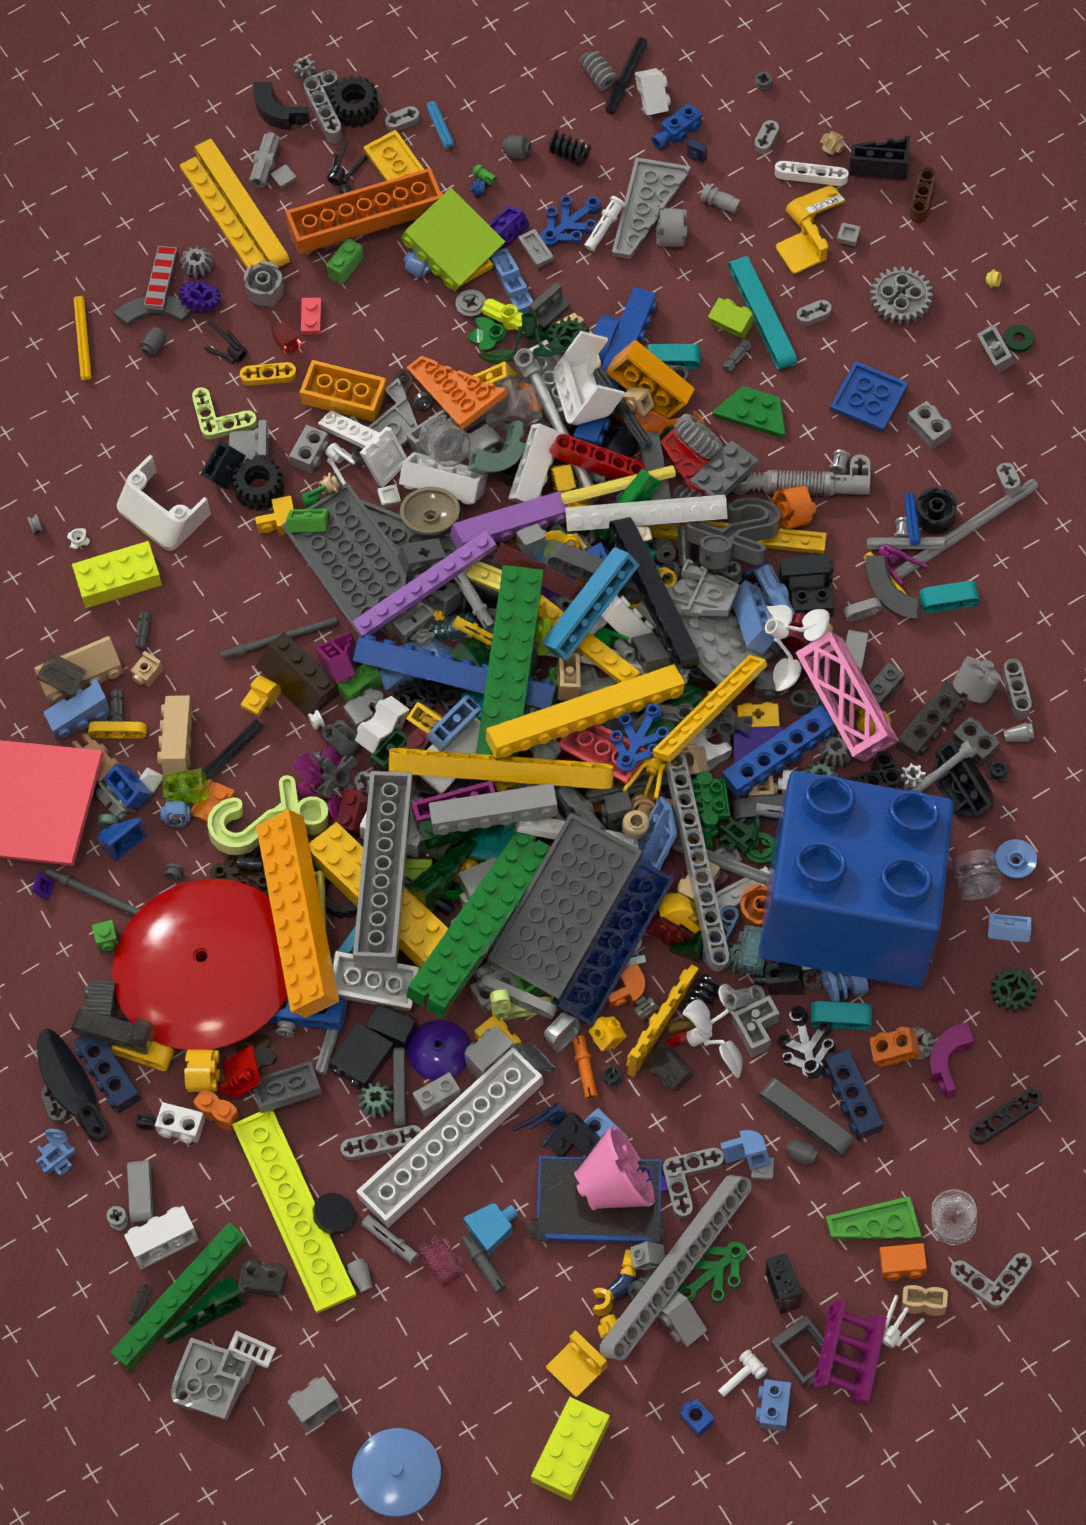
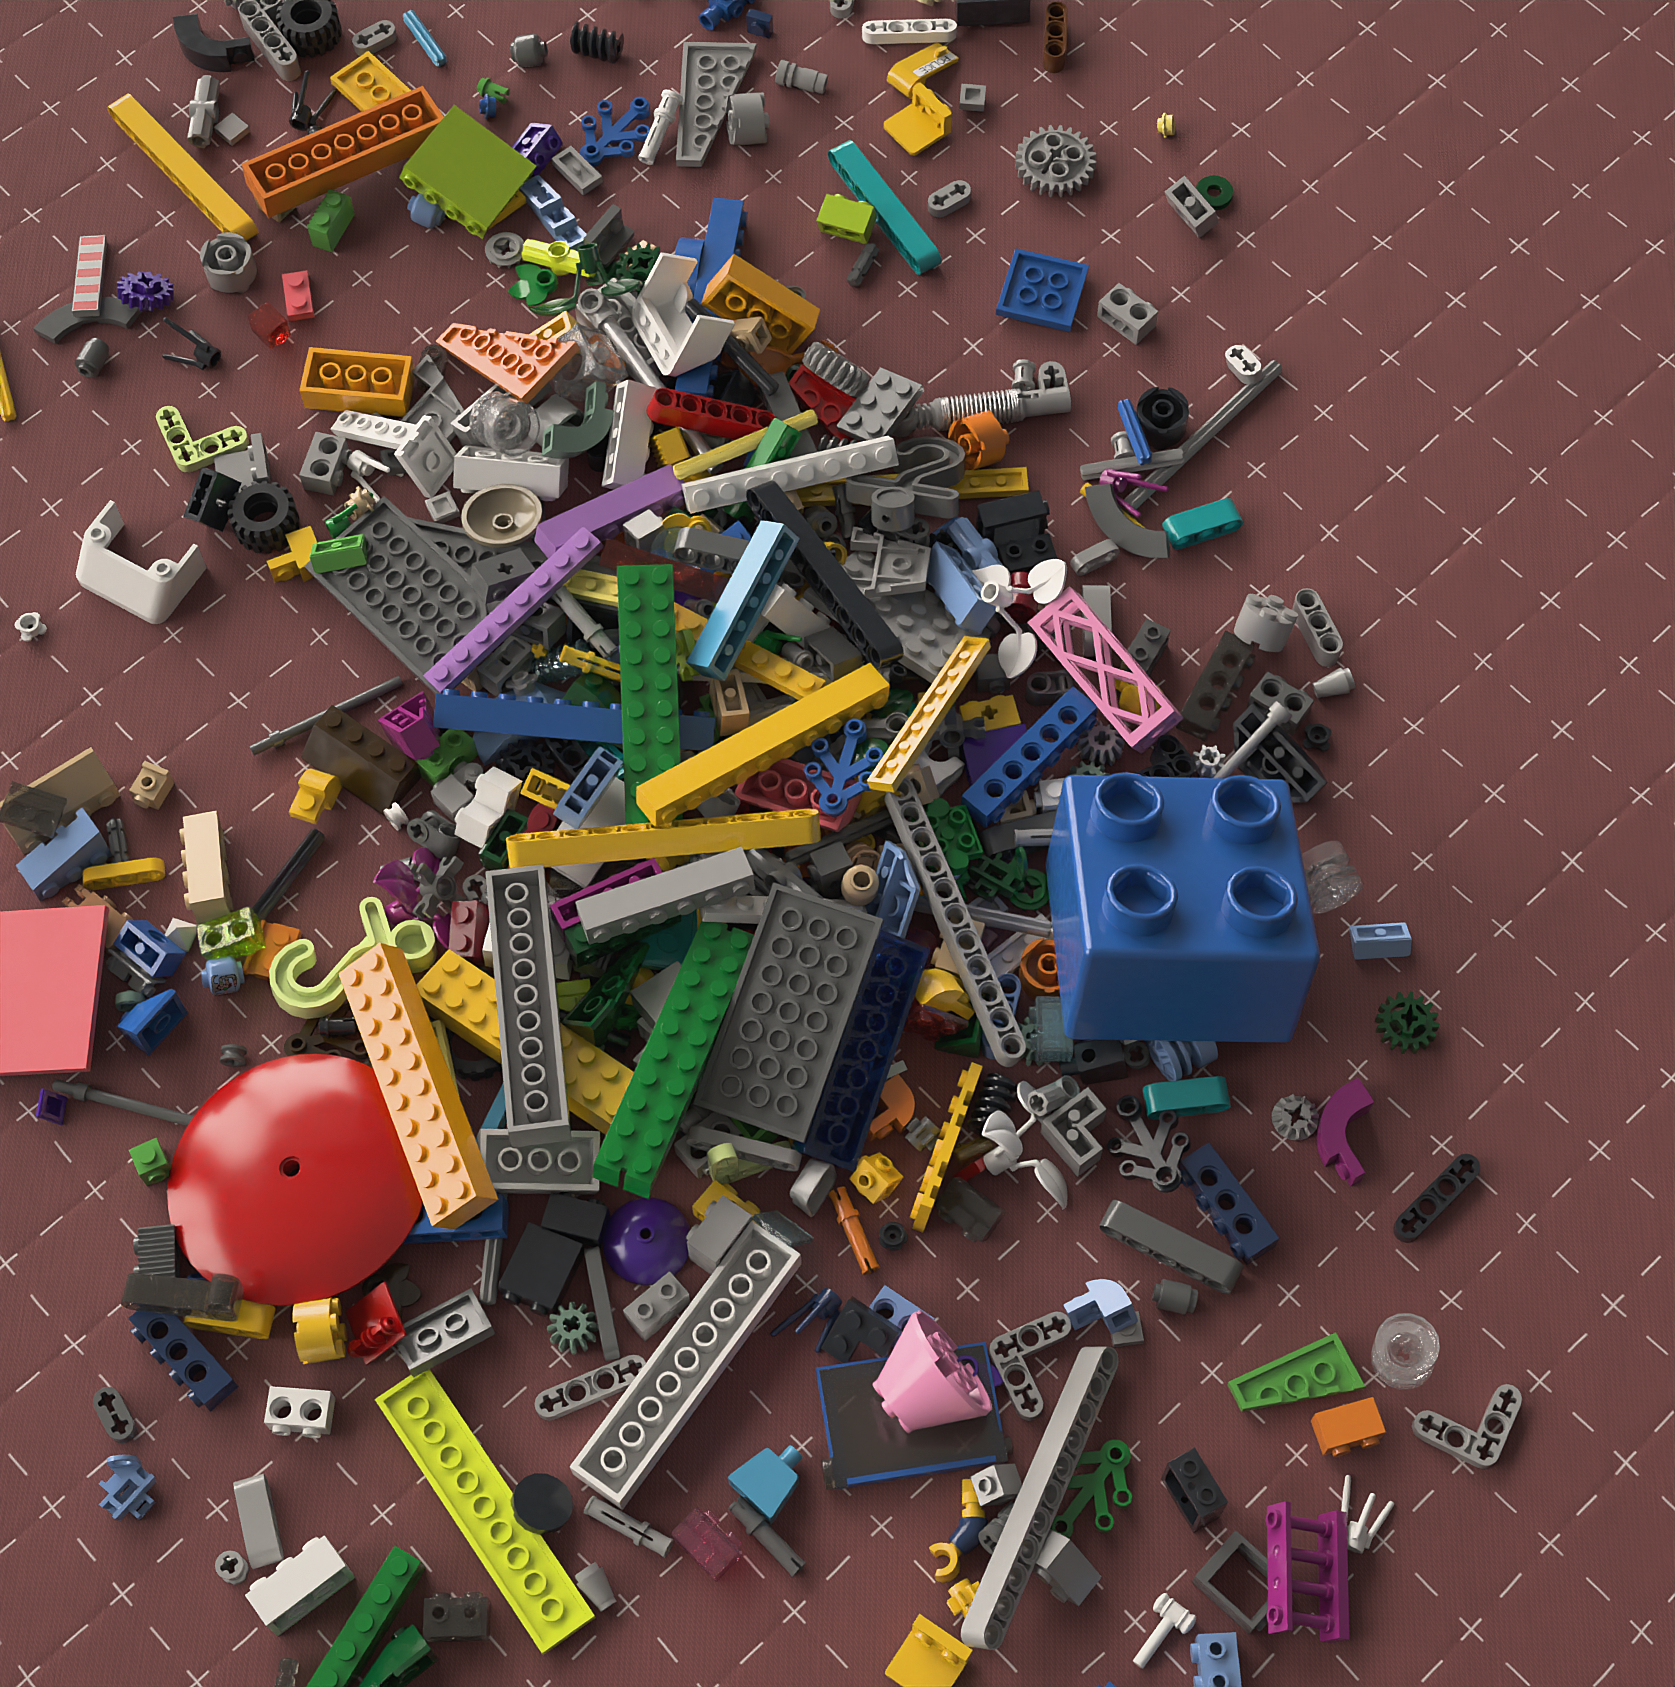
camera: 15 degrees left, 0 degrees up
black plant [37,1029,109,1142] -> none
neon yellow brick [72,541,162,608] -> none
dark grey axle [135,611,151,650] -> none
black bush [135,1114,156,1130] -> none
yellow plate [180,156,266,268] -> none
light grey gear [180,245,213,279] -> none
orange brick [193,1089,240,1131] -> none
yellow beam [240,362,297,386] -> none
light grey bush [276,1021,296,1037] -> none
dark grey plate [414,392,433,410] -> none
yellow plant [622,757,666,799] -> none
teal beam [645,344,701,370] -> none
green wing [713,386,785,439] -> none
orange brick [869,1027,920,1068] -> none
tan brick [901,1285,948,1316] -> none
medium blue dish [995,839,1037,879] -> none

